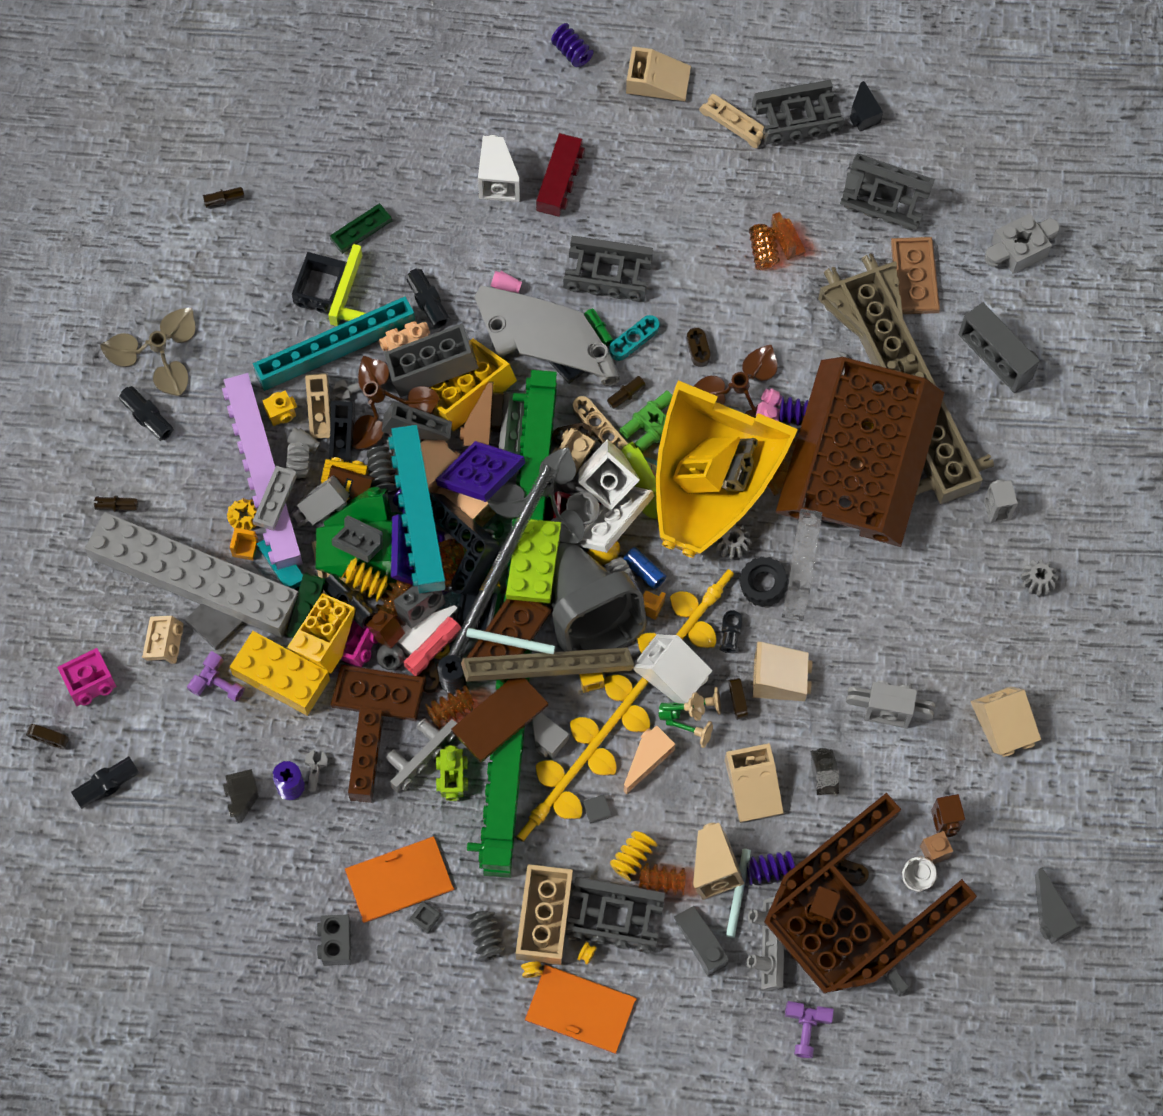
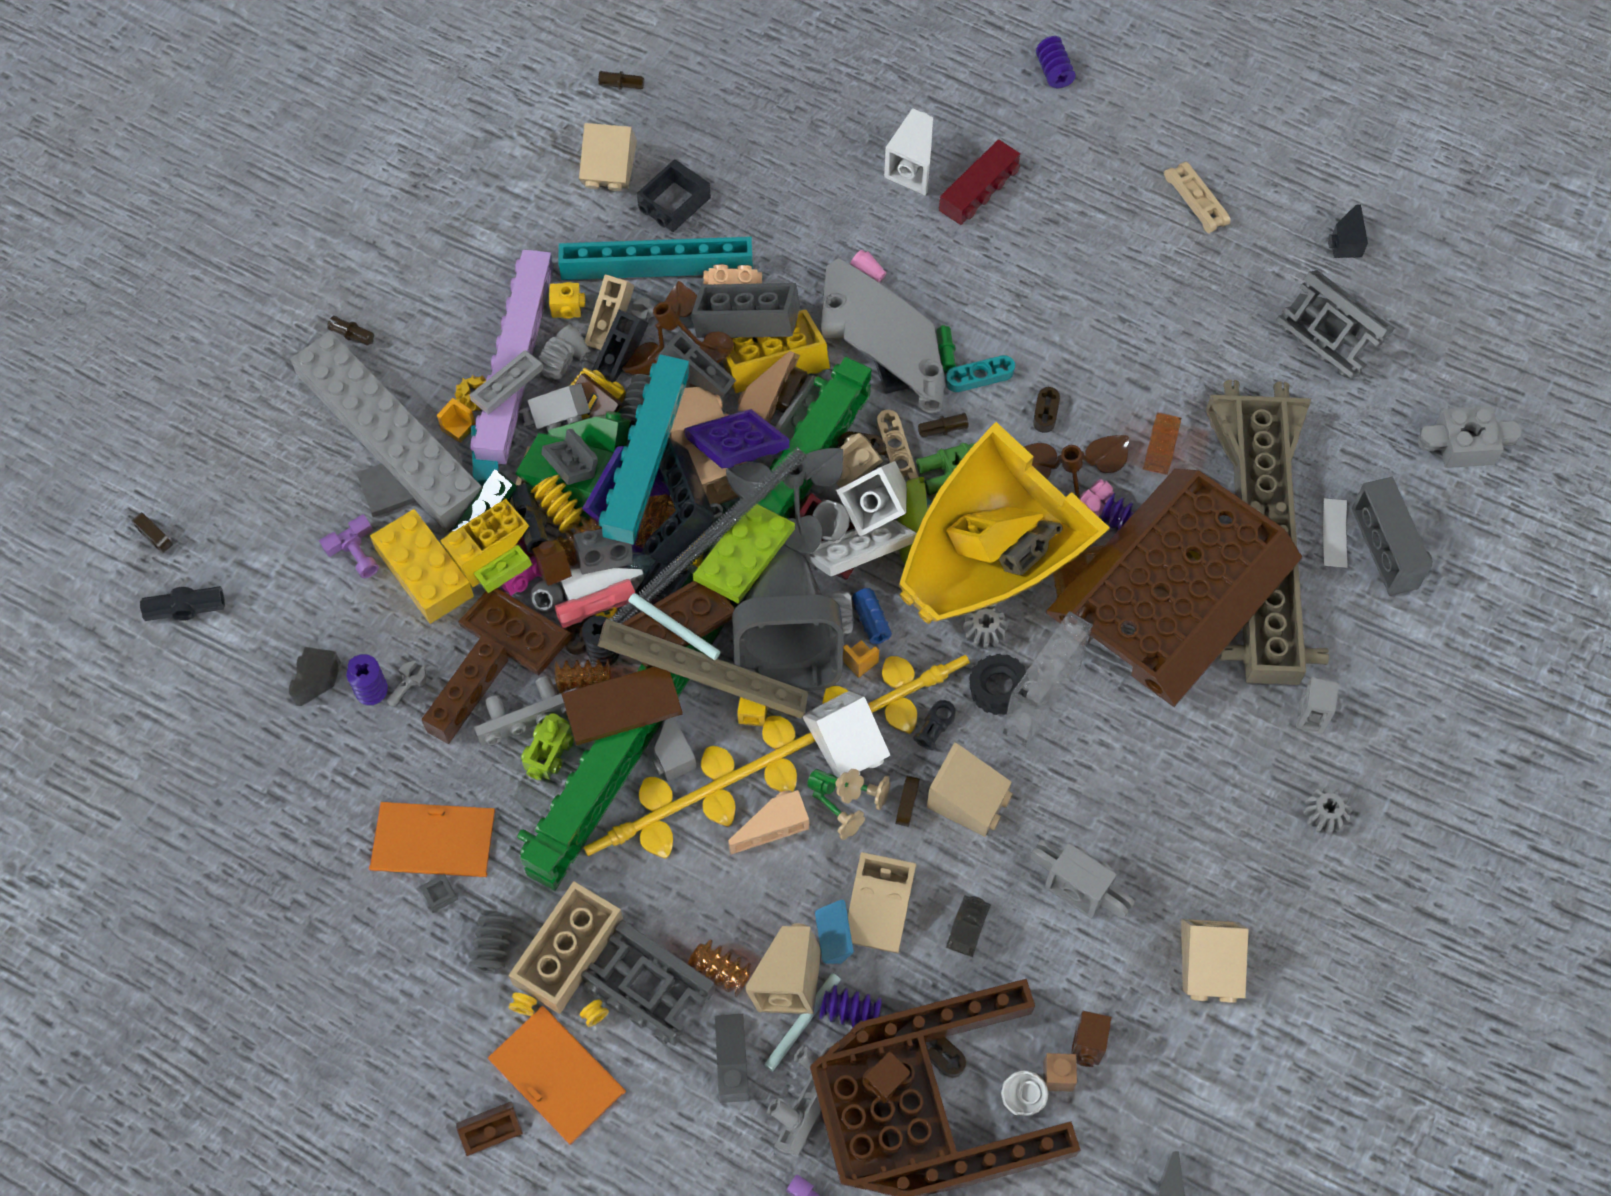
camera: 25 degrees right, 5 degrees down
dark pink plate [57,648,117,707] -> none
dark tan plant [100,308,195,396] -> none
black piece [119,386,174,441] -> none
tan bracket [142,616,184,664] -> none
dark grey brick [317,914,351,966] -> none
neon yellow piece [328,244,366,326] -> none
dark green plate [330,203,392,254] -> none
black piece [406,268,450,328] -> none
dark grey fence [563,235,653,301] -> none
dark grey tile [583,794,611,824] -> none
yellow hair [587,541,620,566] -> none
yellow piece [610,831,658,881] -> none
tan slope [626,46,691,101] -> none
clear orange piece [749,224,780,270] -> none
dark grey fence [752,80,844,144] -> none
clear orange bracket [770,212,806,260] -> none
medium nougat tile [891,237,940,314] -> none
none -> reddish brown slope [456,1102,523,1156]
none -> lime plate [474,545,533,593]
none -> tan slope [579,123,637,191]
none -> dark azure slope [815,900,854,964]
none -> clear orange brick [1143,412,1182,475]
none -> white sticker [1323,498,1348,568]

